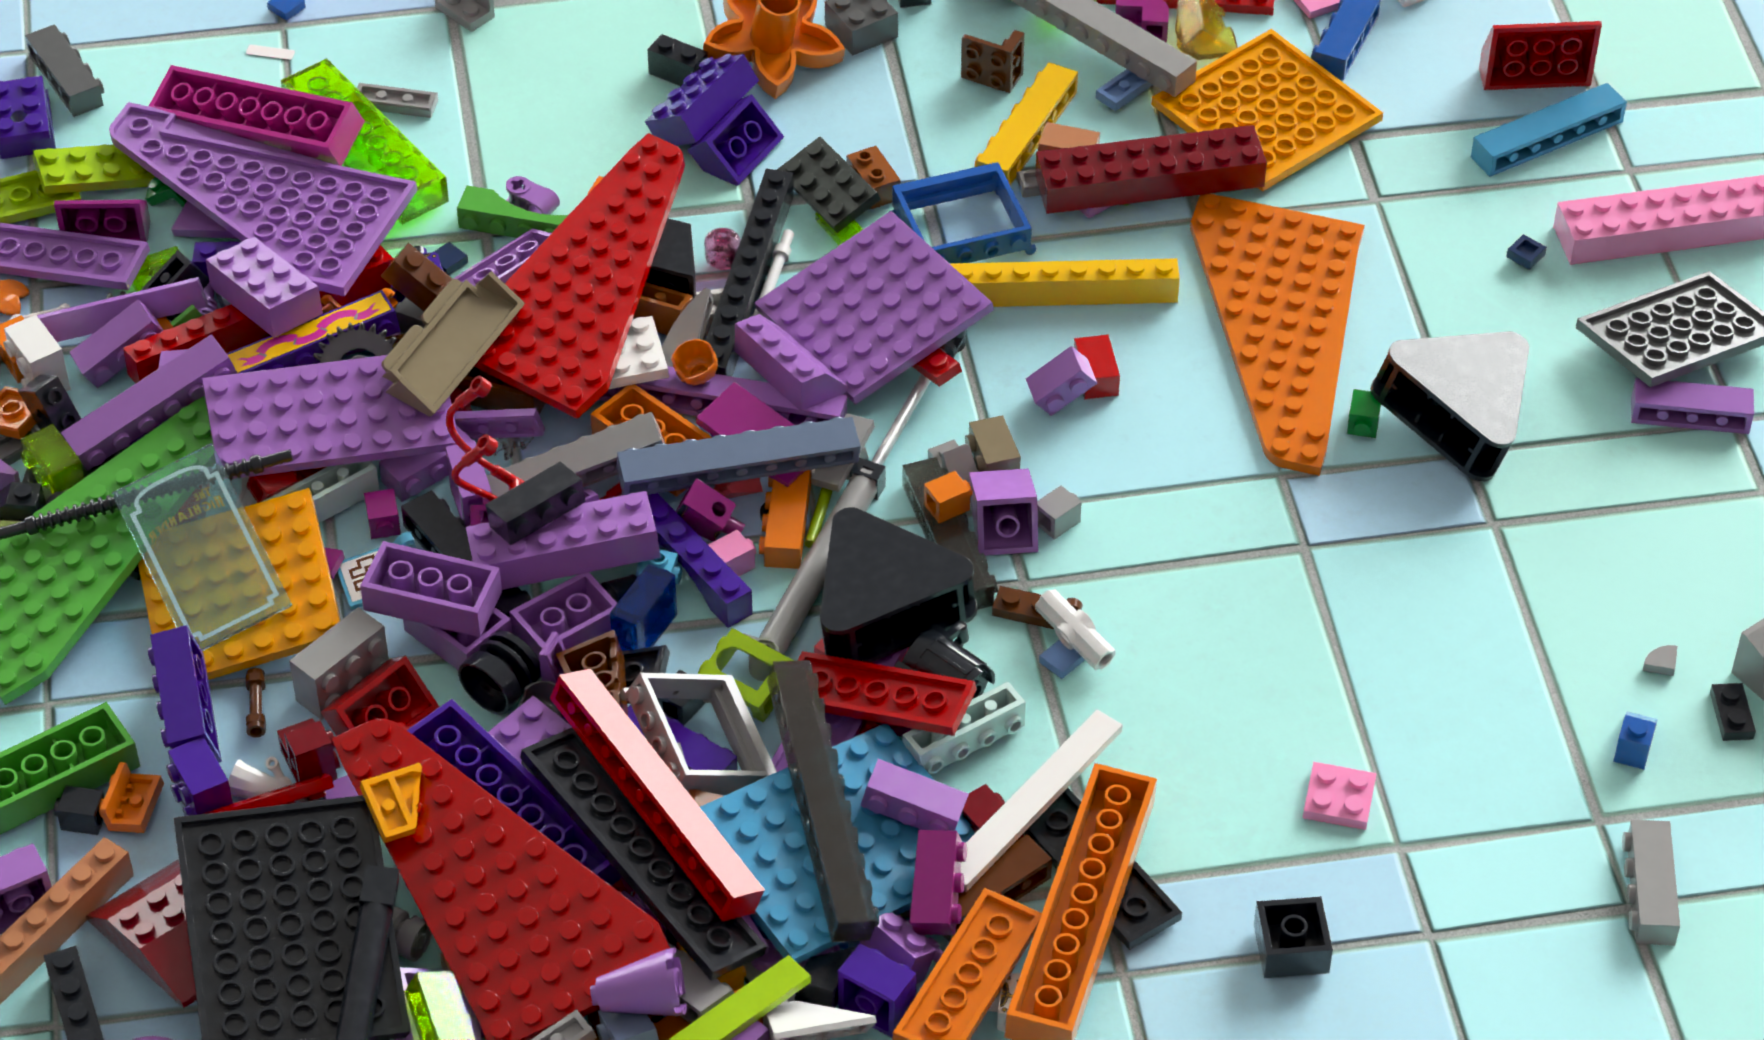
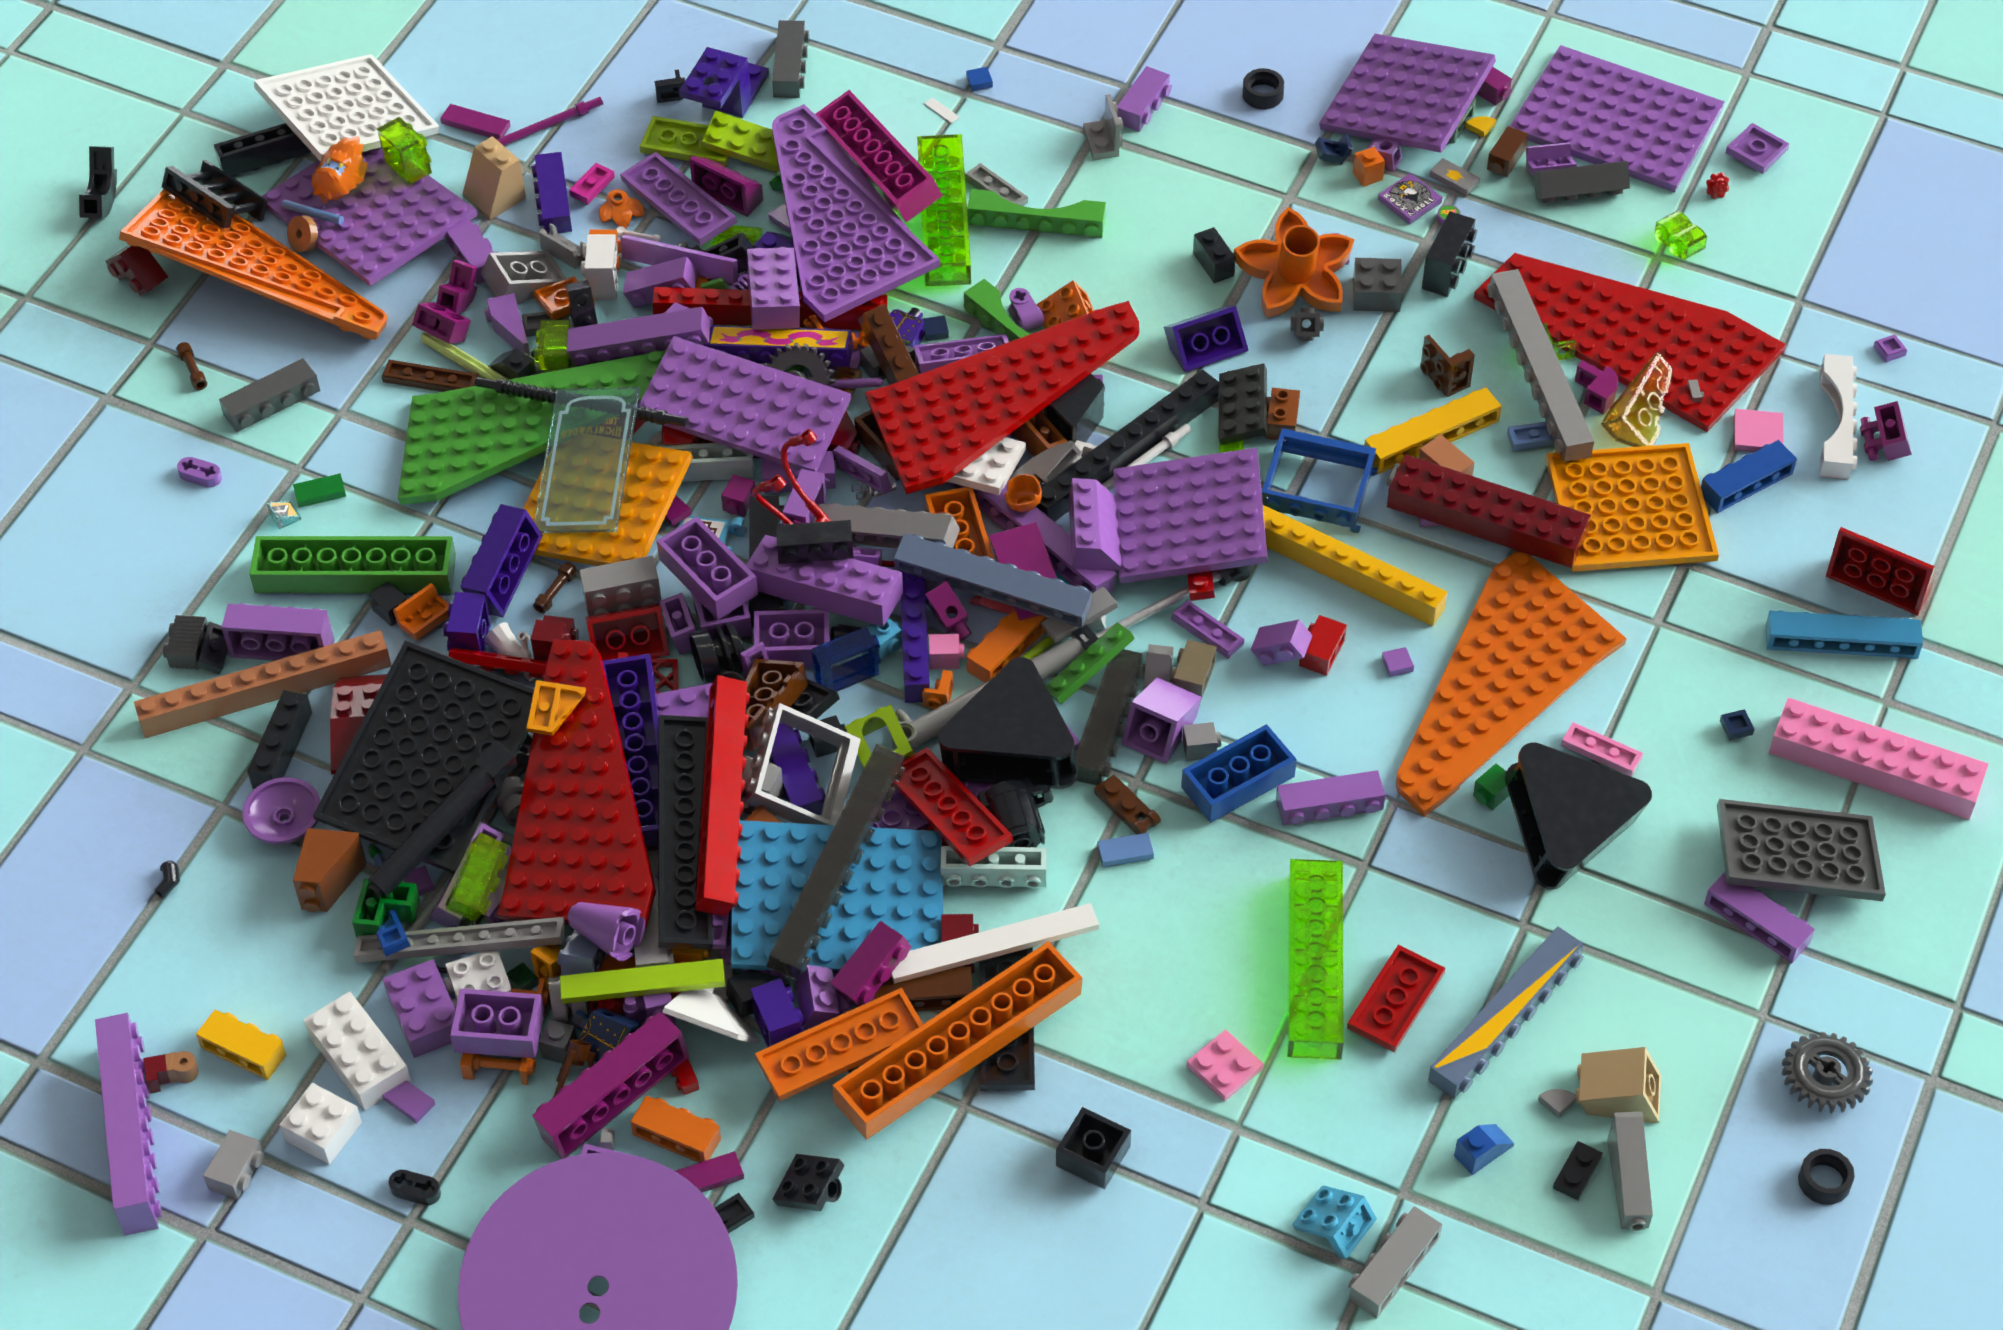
camera: 35 degrees right, 5 degrees up
dark tan slope [382,271,525,417] -> none
dark purple brick [644,54,759,146] -> none
clear pink head [704,228,741,270] -> none
medium lavender brick [860,759,969,831] -> none
orange brick [924,471,972,523] -> none
white piece [1035,589,1116,670] -> none
none -> medium lavender brick [659,592,698,655]
none -> orange bracket [922,670,954,709]
none -> bright green arch [967,189,1106,238]
none -> orange bracket [1037,280,1094,329]
none -> bright green plate [1046,622,1135,704]
none -> medium lavender tile [1171,599,1244,659]
none -> blue brick [1181,724,1297,823]
none -> medium lavender brick [1276,770,1385,825]
none -> clear neon green brick [1287,859,1344,1060]
none -> dark grey brick [1290,307,1324,341]
none -> medium azure bracket [1292,1186,1377,1259]
none -> red plate [1347,944,1446,1053]
none -> medium lavender tile [1382,647,1414,677]
none -> sand blue brick [1428,926,1584,1099]
none -> bright pink plate [1561,722,1643,777]
none -> tan slope [1576,1047,1661,1123]

